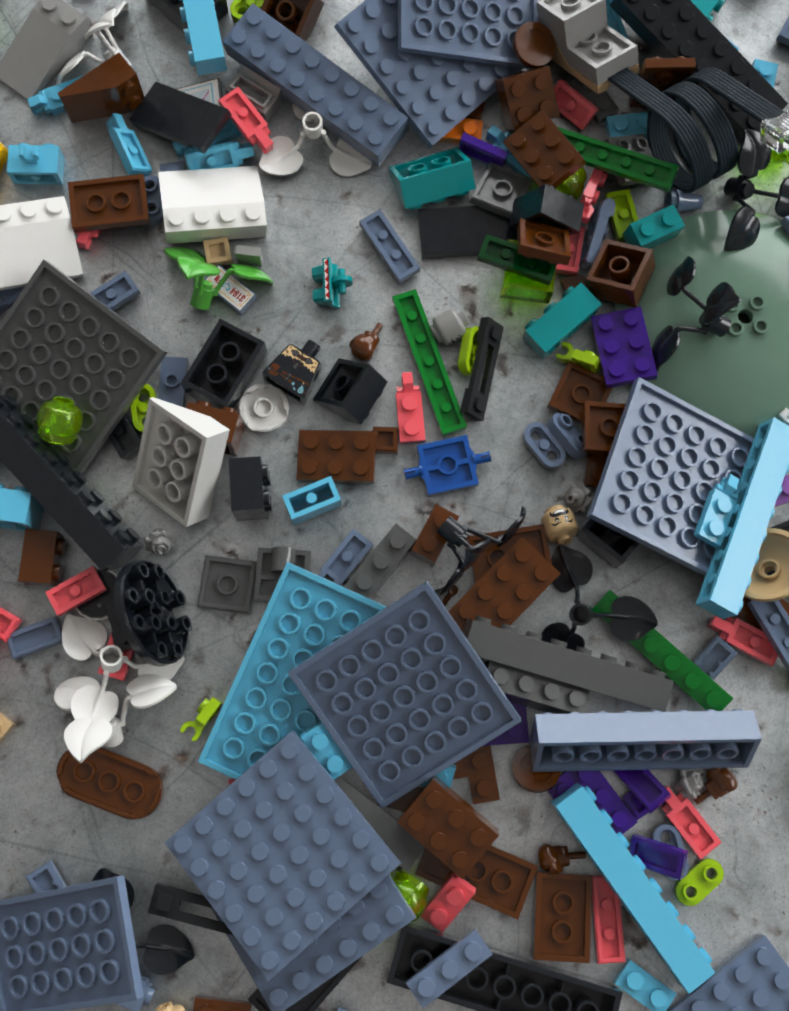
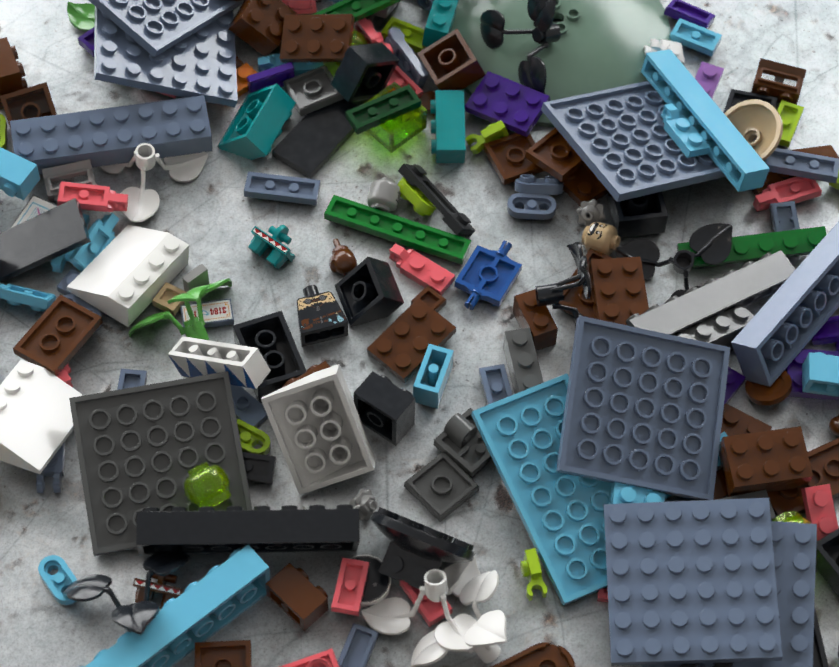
camera: 45 degrees left, 20 degrees down
white tile [238,383,290,434] -> none
reddish brown plate [517,218,571,265] -> none
none -> white brick [168,336,271,389]

